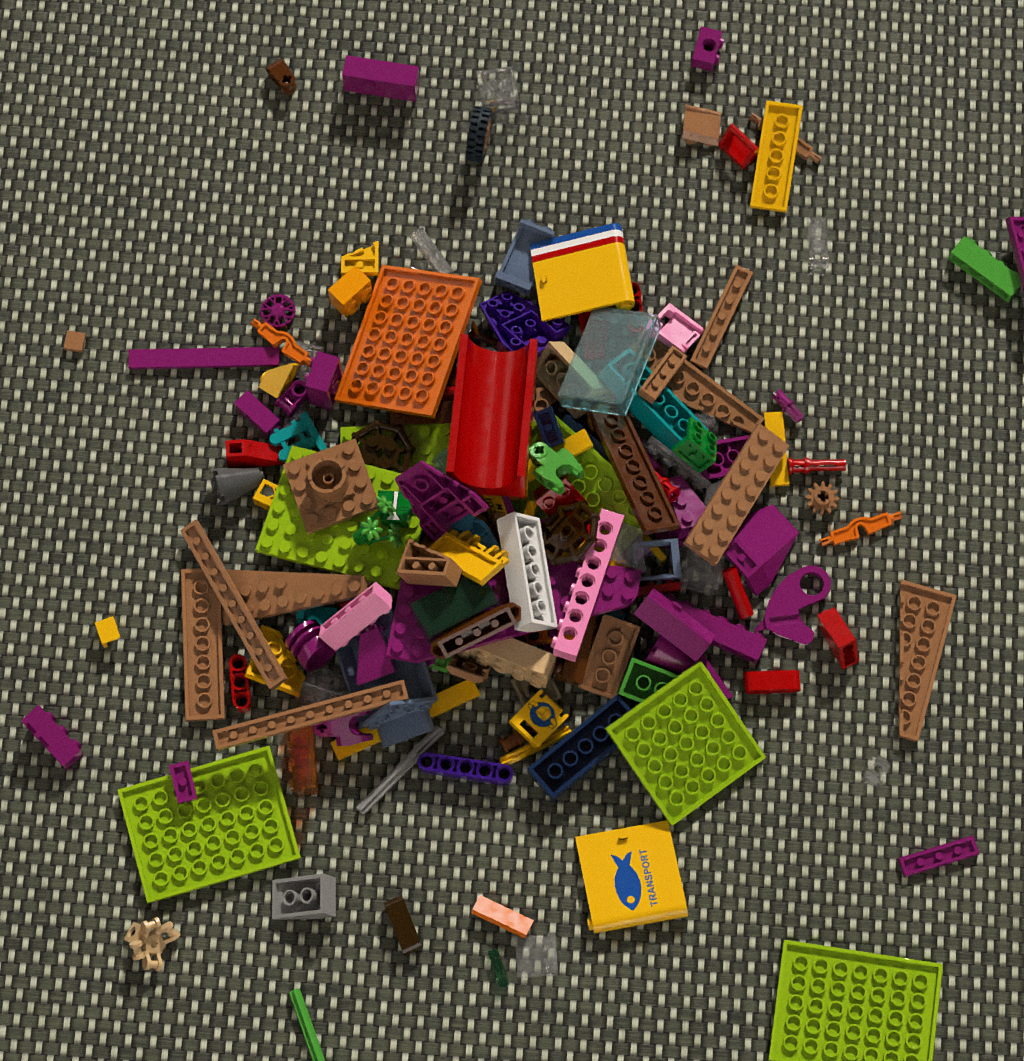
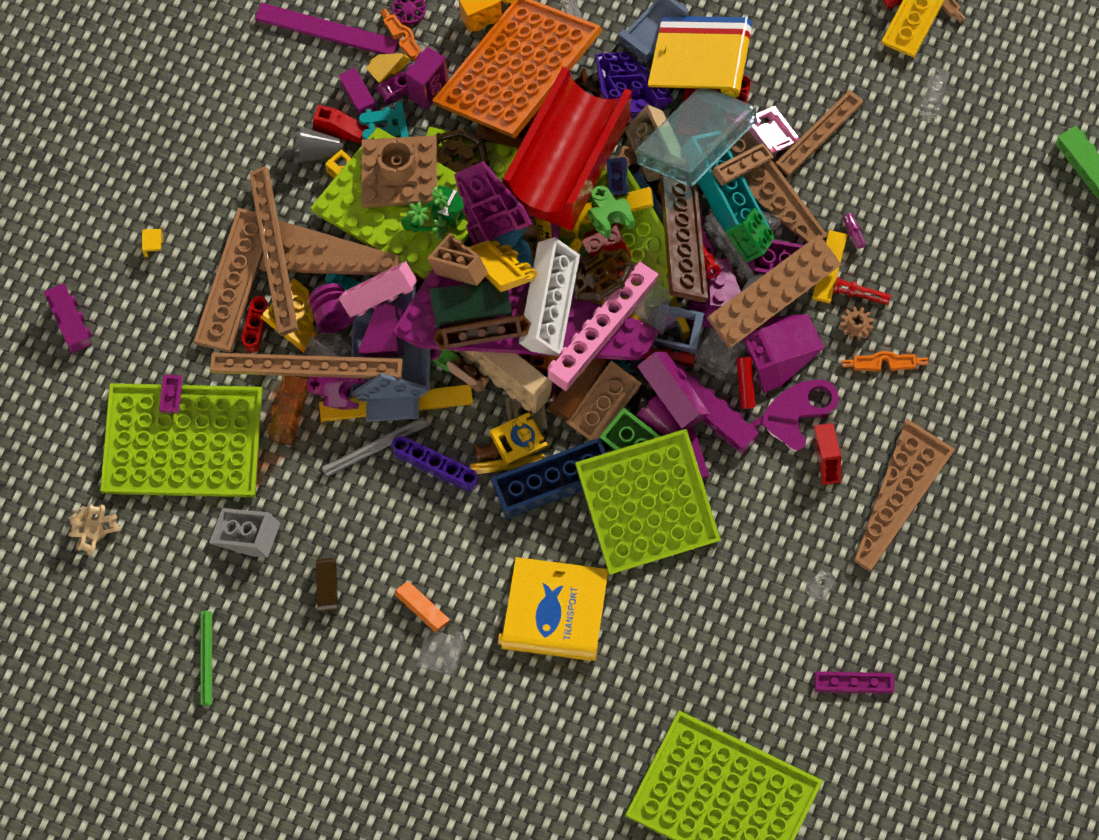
camera: 20 degrees right, 5 degrees down
clear green axle [488,949,509,988] -> none
red beam [743,670,801,694] -> none

